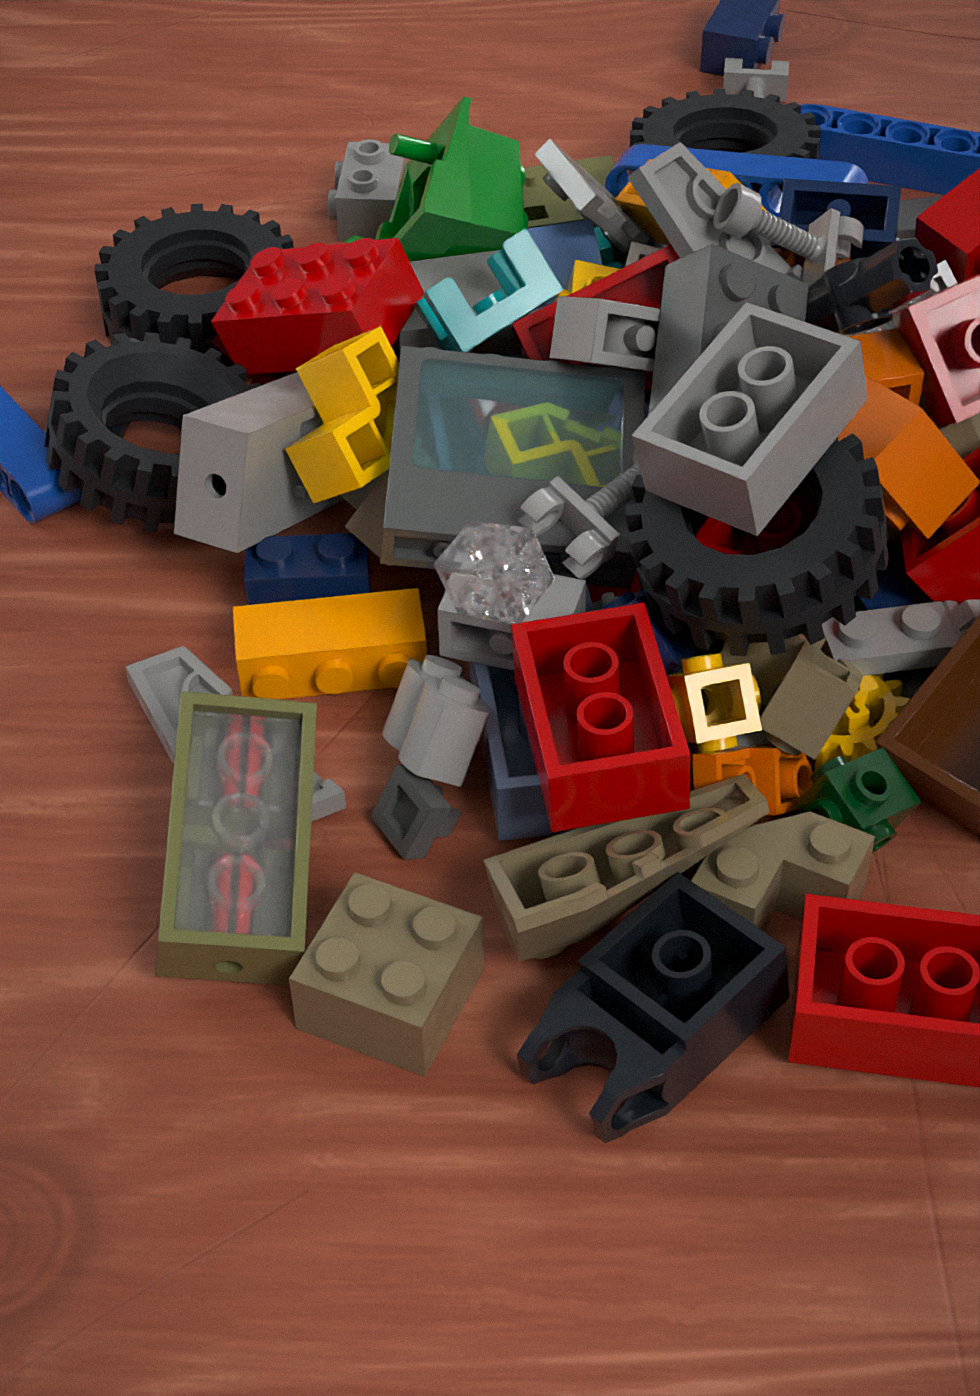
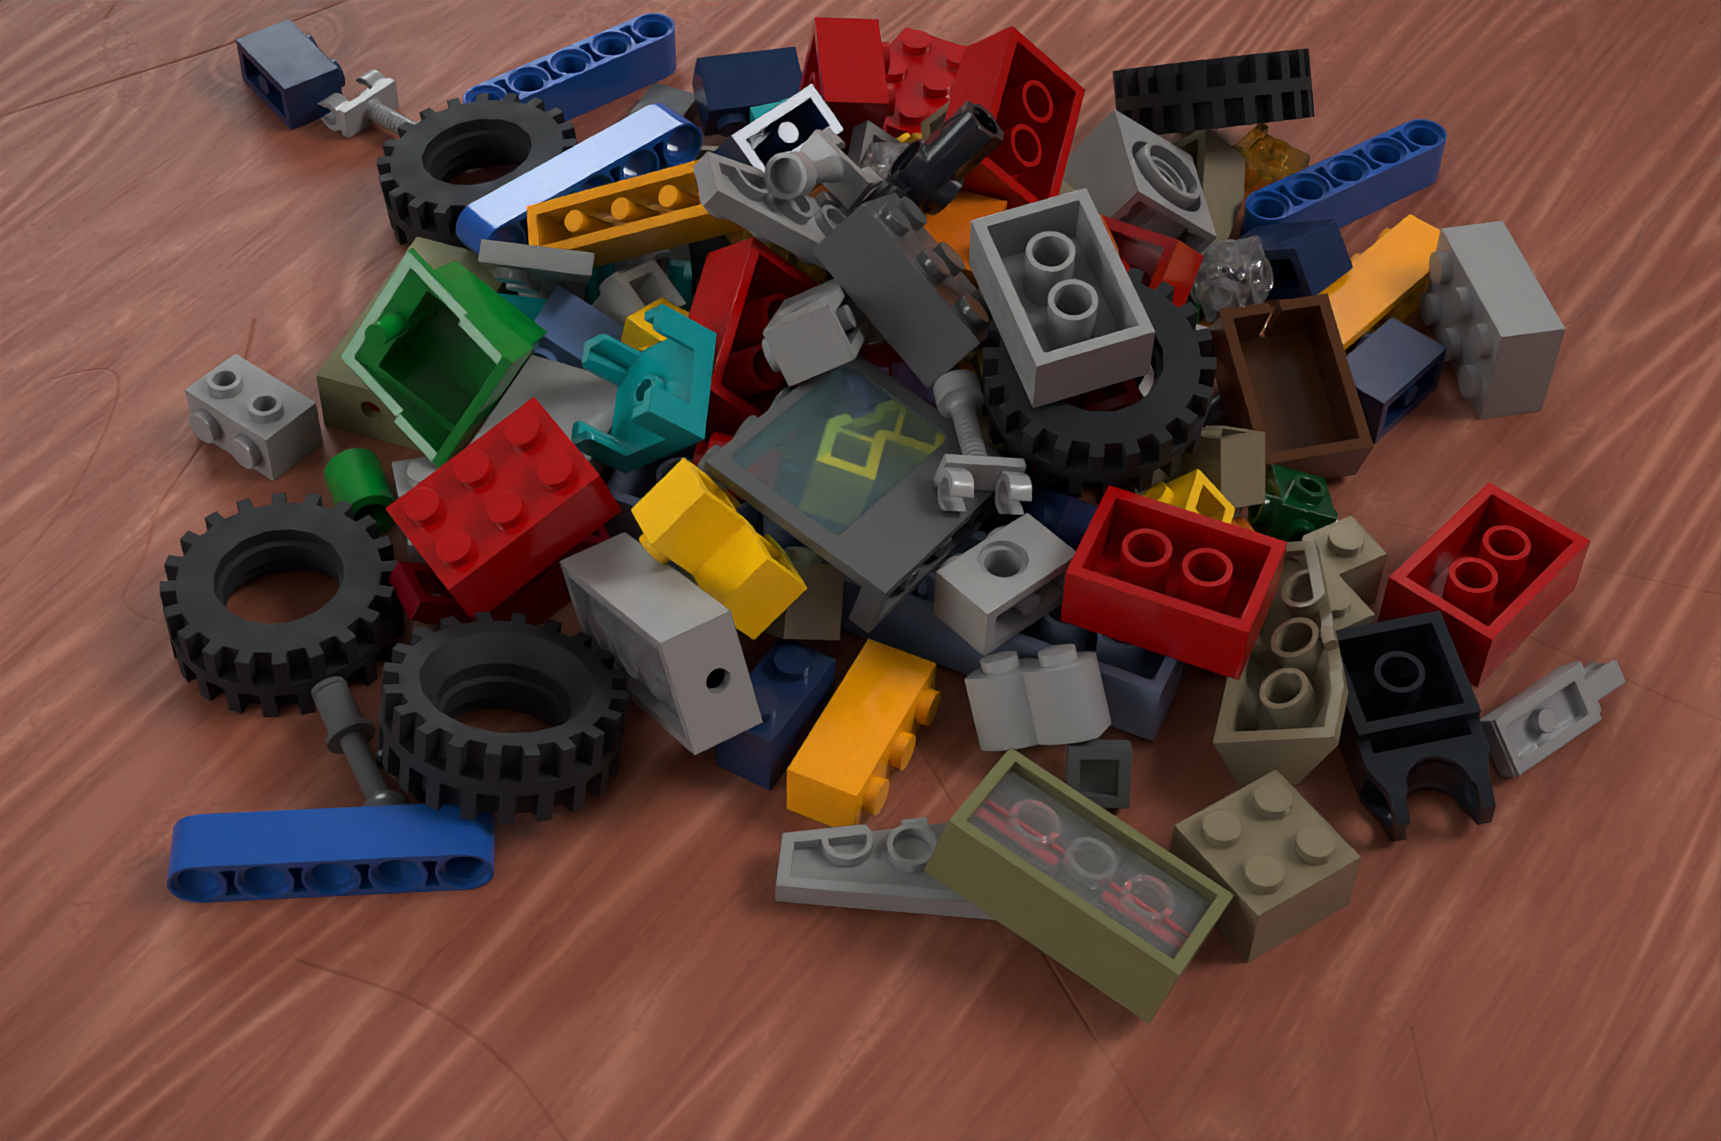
camera: 60 degrees left, 0 degrees up
clear brick [433,521,555,624] -> none
none -> light grey hinge [1480,660,1626,777]

